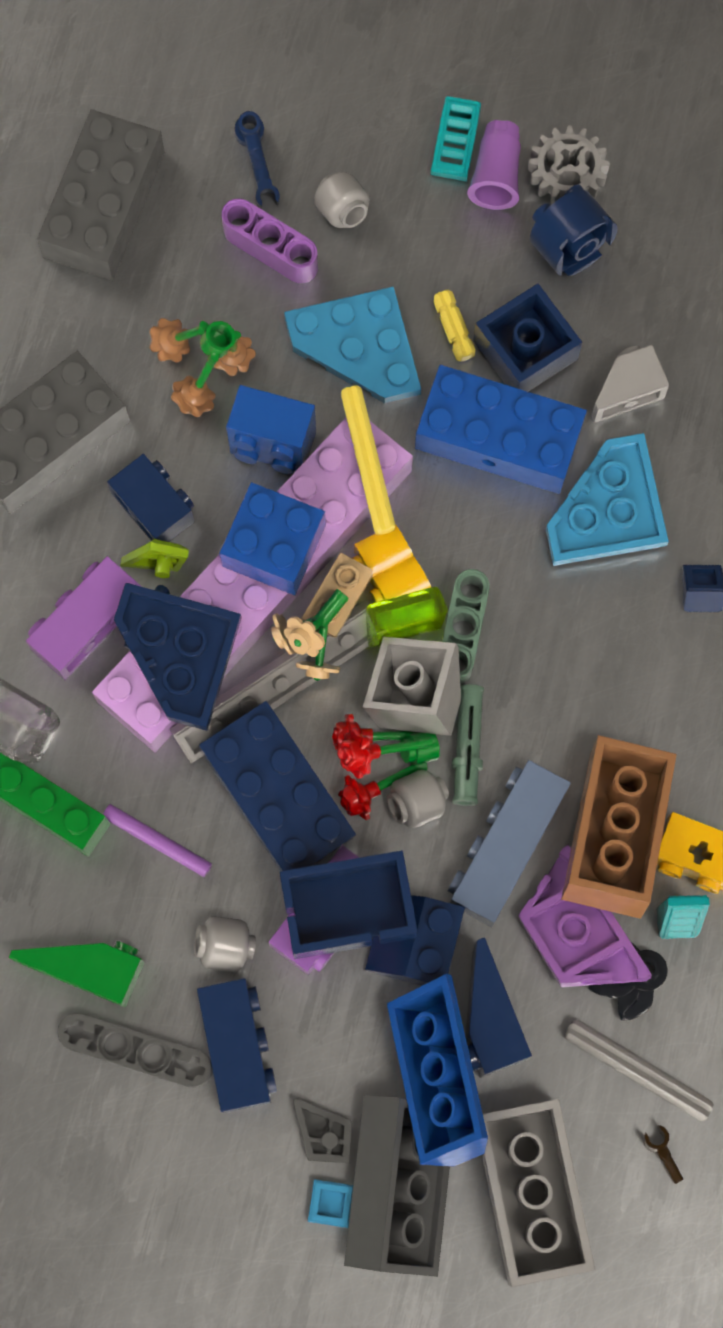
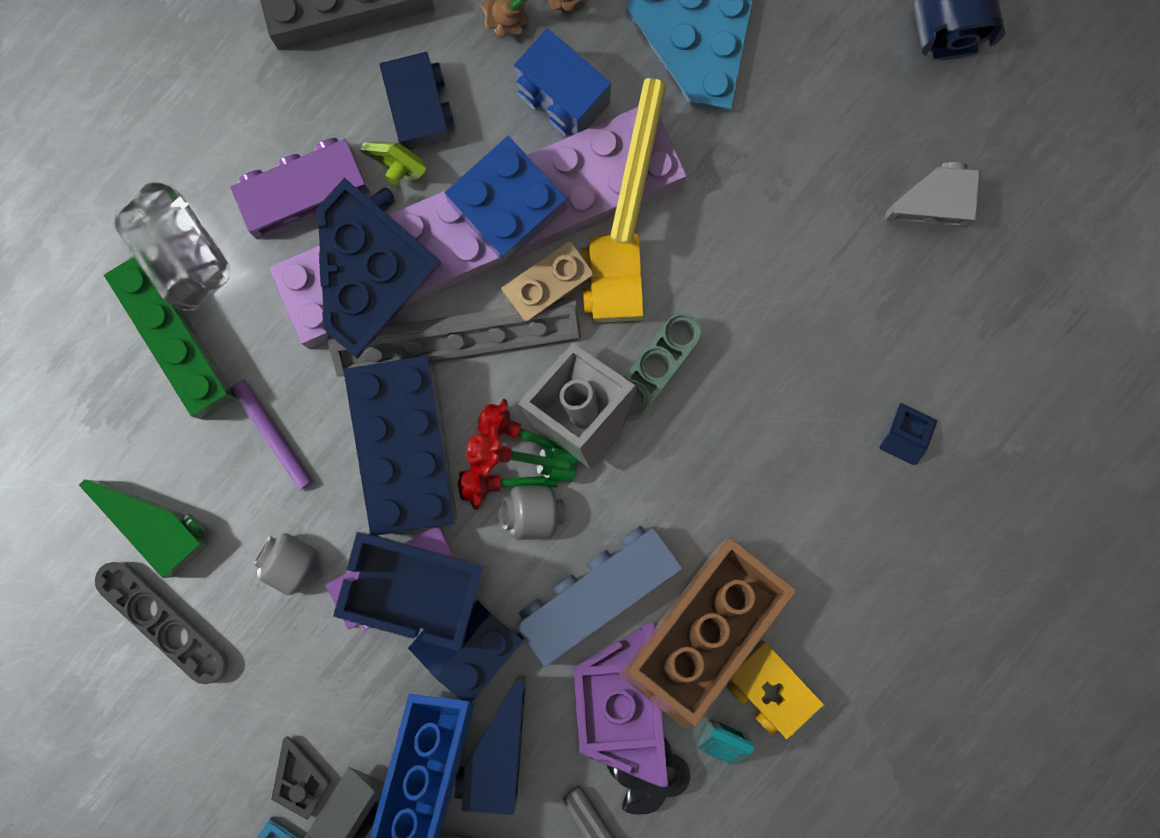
camera: 30 degrees right, 10 degrees up
dark blue brick [197,978,277,1113] -> none
tan plant [271,589,349,681] -> none
clear neon green slope [366,587,449,647] -> none
blue brick [415,365,587,494] -> none
light yellow axle [433,290,476,362] -> none
sand green pin [451,684,484,806] -> none
dark blue brick [473,283,583,392] -> none
dark azure plate [546,433,669,566] -> none

